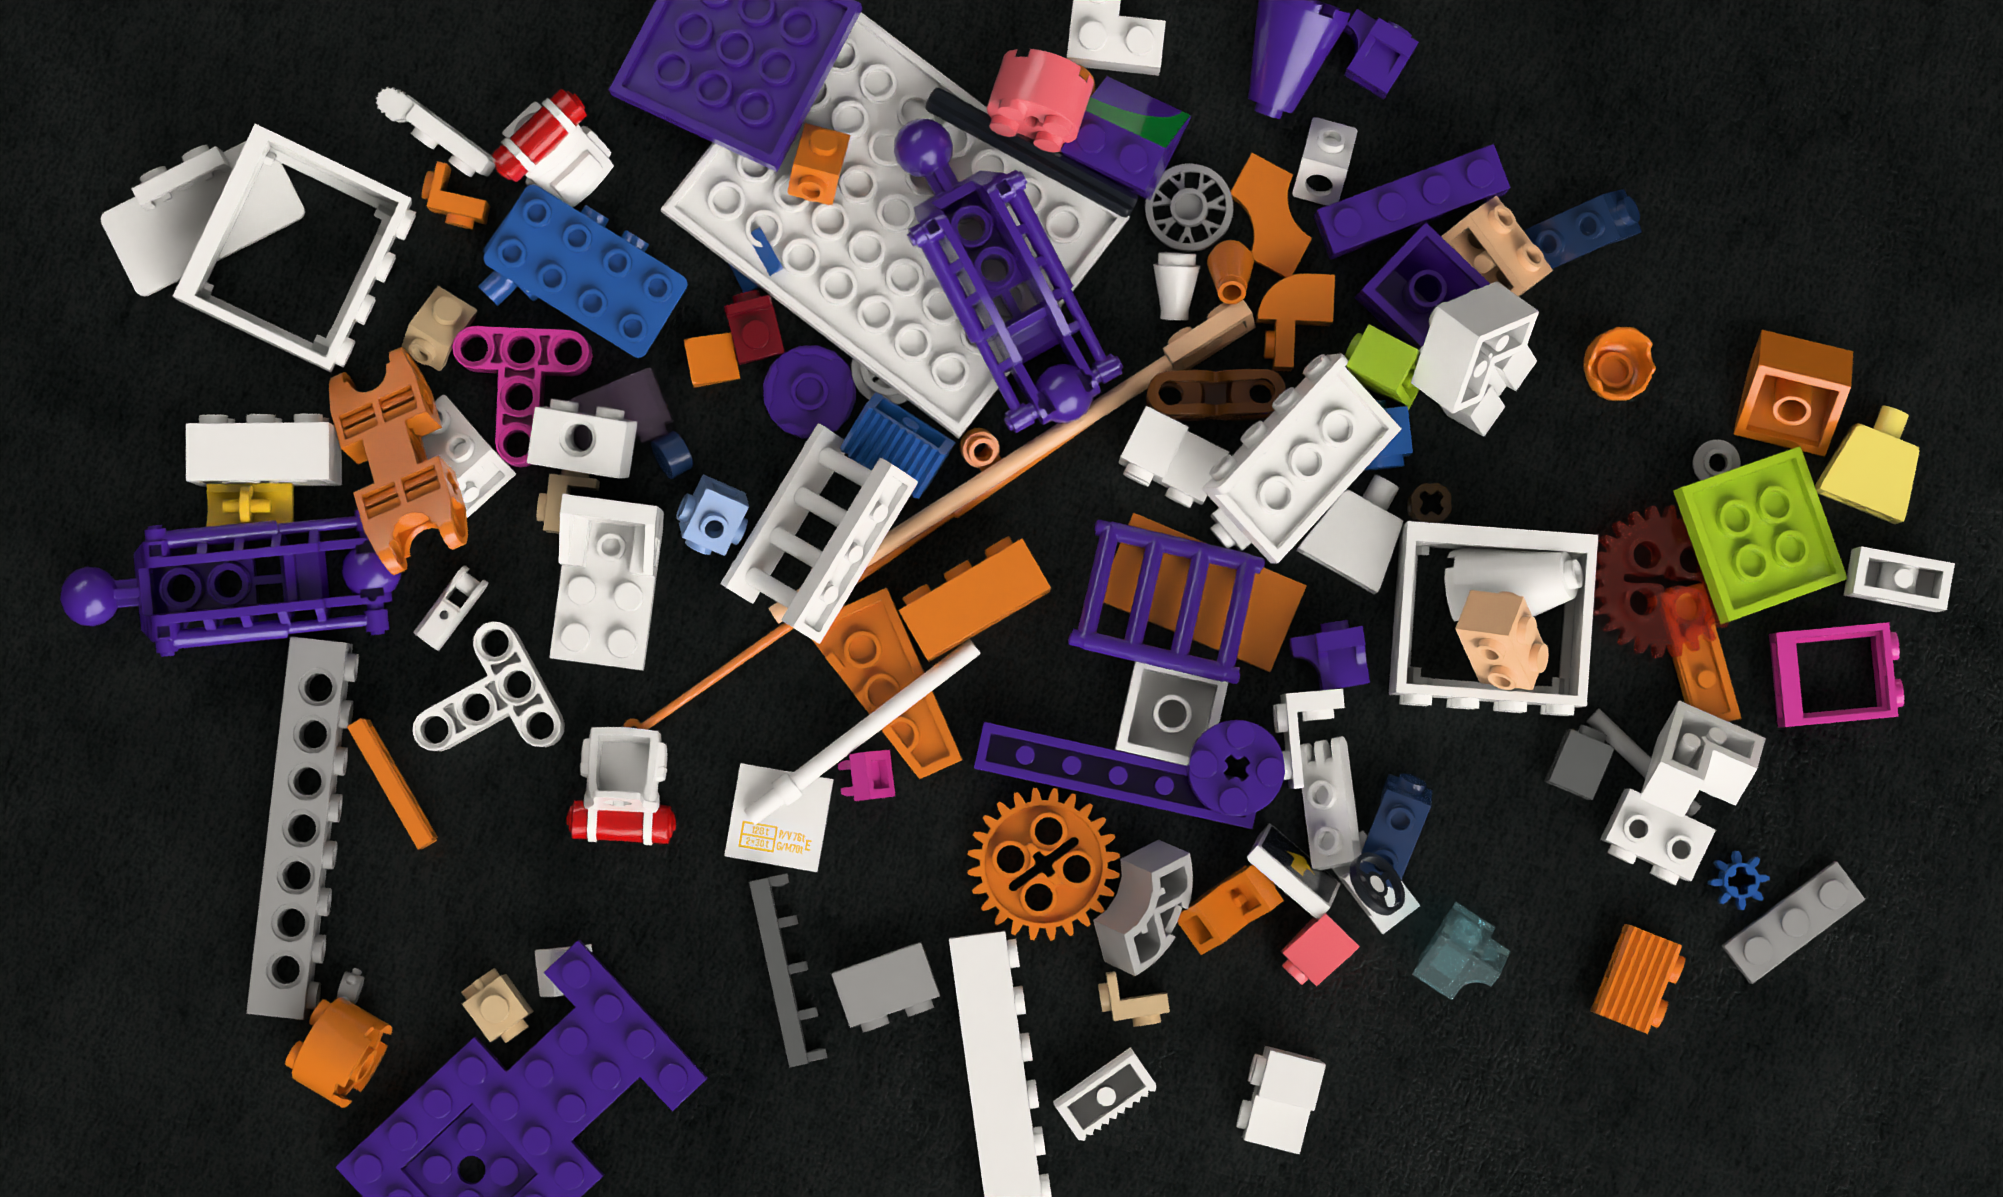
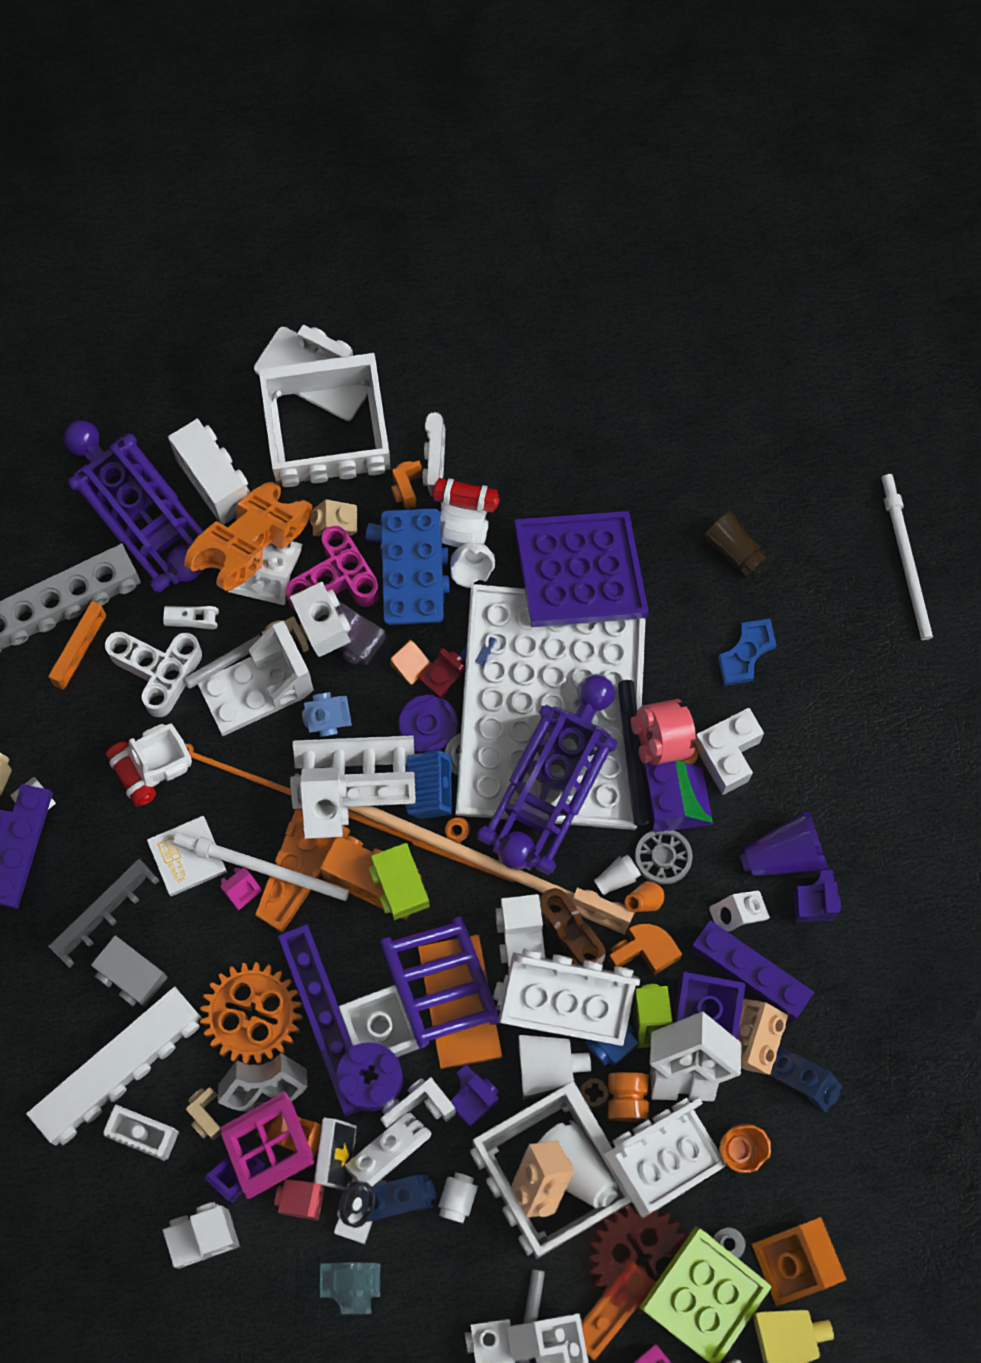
camera: 55 degrees right, 15 degrees down
yellow hips [207,483,294,527] -> none
dark blue piece [651,431,693,479] -> none
orange bracket [787,123,851,205] -> none
orange tile [1231,153,1312,278] -> none
dark grey brick [1544,724,1615,800] -> none
none -> light grey bar [183,635,261,689]
none -> dark purple slope [204,1144,266,1203]
none -> dark pink piece [220,1092,314,1199]
none -> white brick [300,767,349,838]
none -> lime brick [368,843,430,920]
none -> white brick [438,1173,478,1223]
none -> white hair [451,543,495,588]
none -> white bracket [604,1098,726,1218]
none -> orange wheel [608,1073,649,1122]

